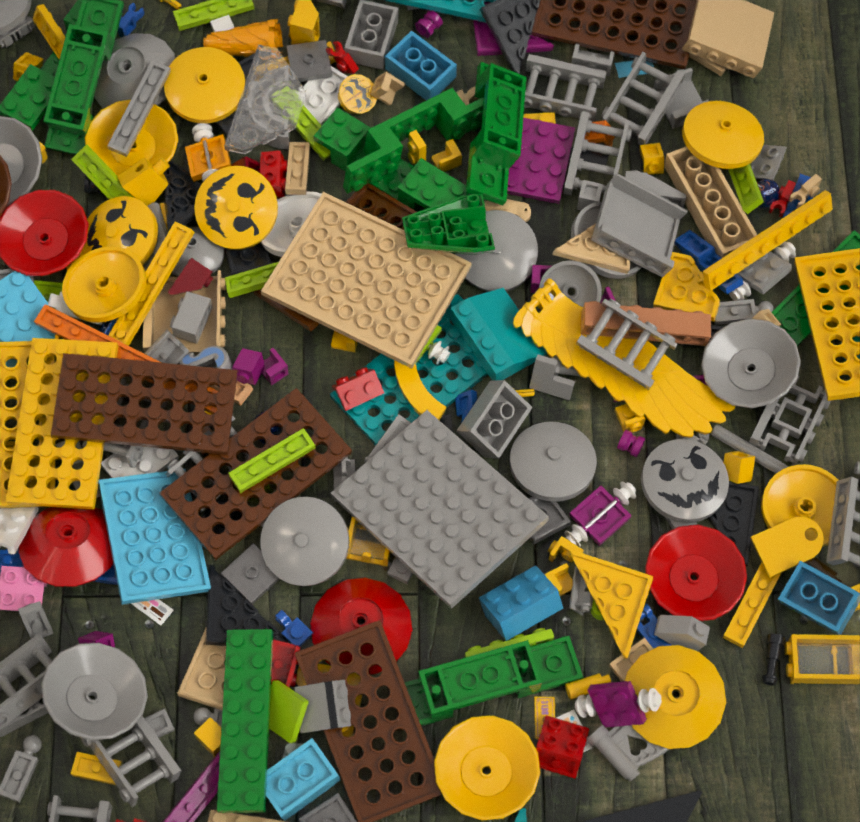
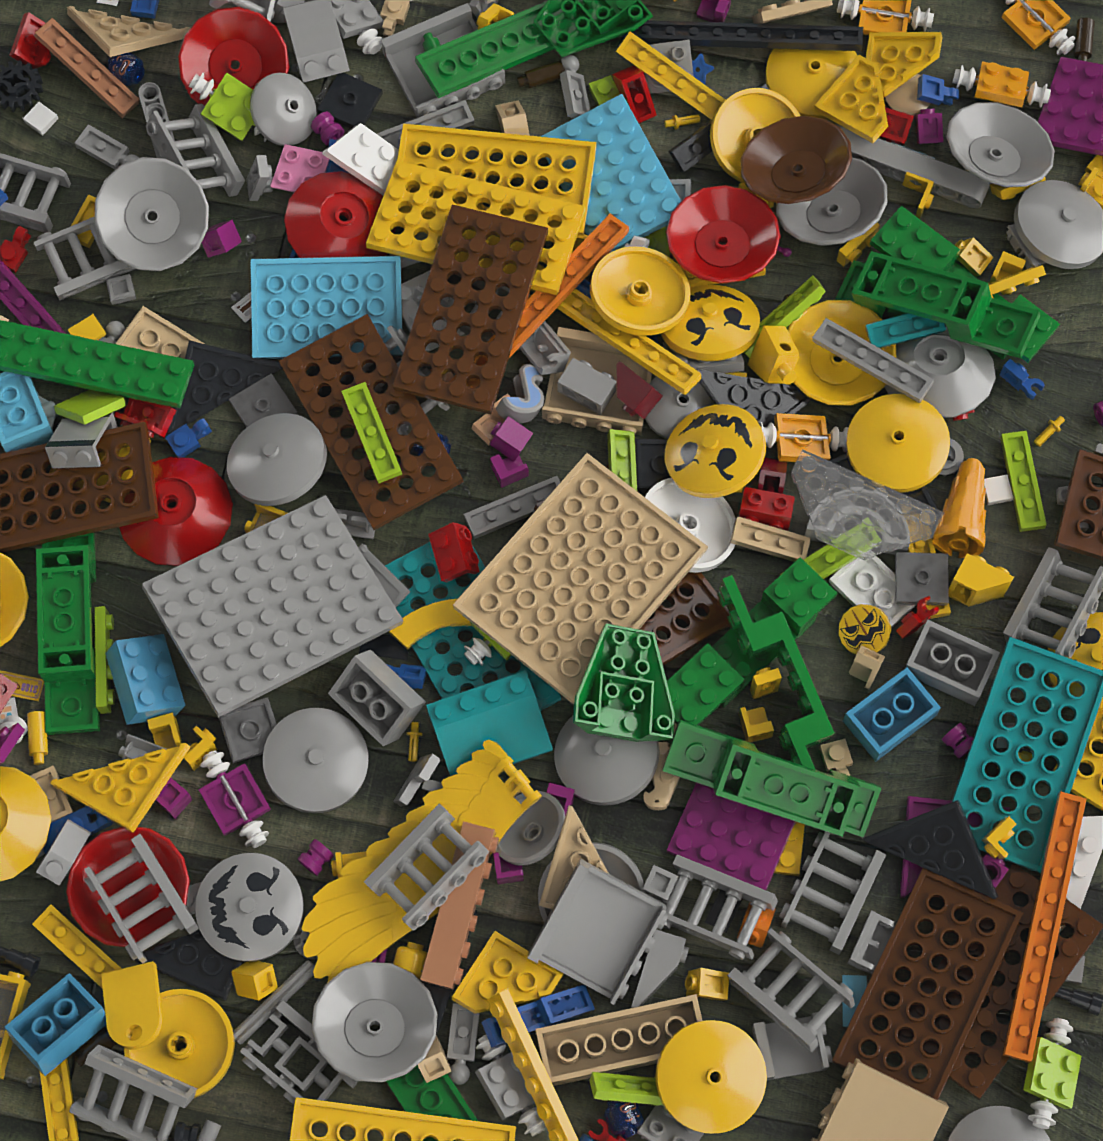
camera: 105 degrees right, 5 degrees up
none -> light grey fence [84,834,199,963]
none -> magenta panel [155,777,192,819]
none -> yellow head [393,942,428,979]
none -> light grey plate [464,476,560,539]
none -> teal hinge [865,314,946,348]
none -> yellow panel [989,251,1026,295]

